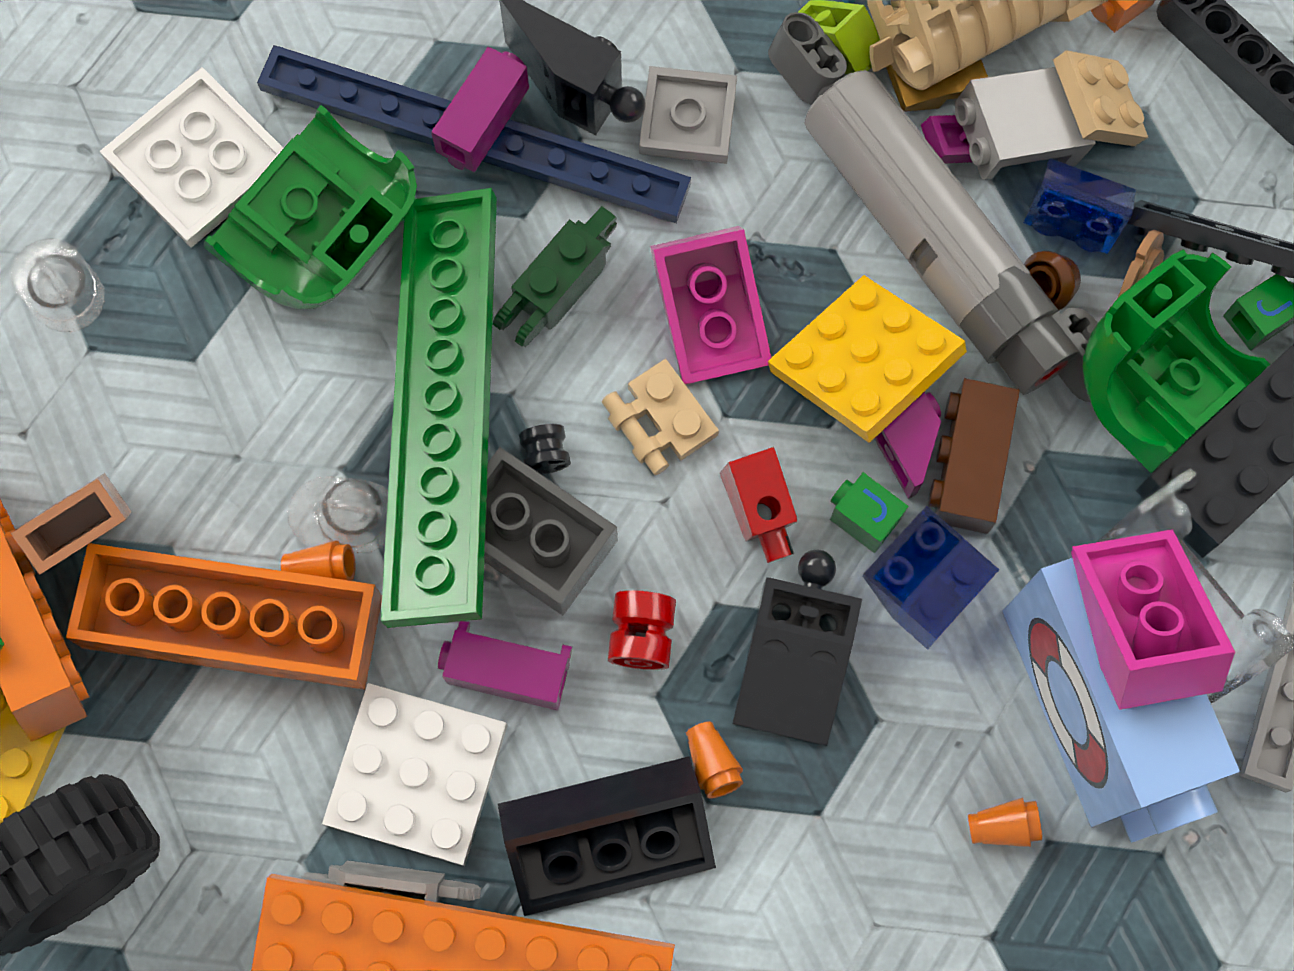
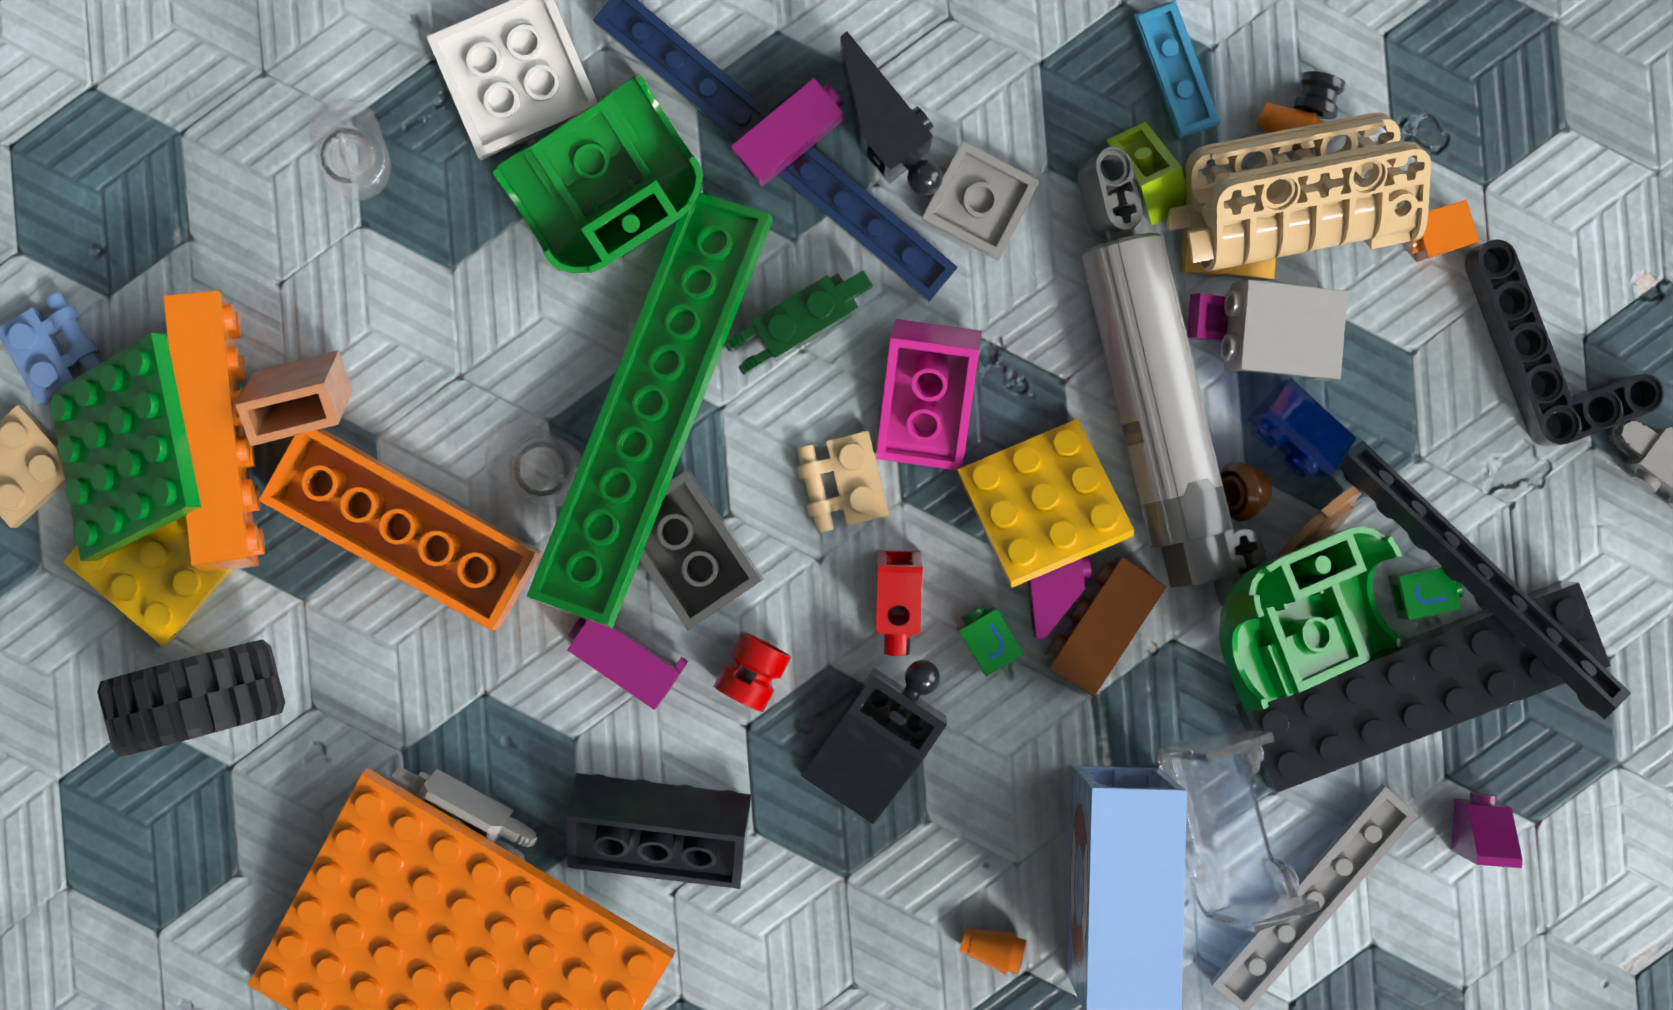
camera: 20 degrees right, 15 degrees up
orange cone [281,540,356,581] -> none
white plate [322,683,508,866] -> none
black wheel [519,424,571,474] -> none
orange cone [686,721,743,799] -> none
clear blue slope [862,506,1000,650] -> none
tan plate [1053,50,1148,146] -> none
dark pink slope [1071,529,1235,710] -> none

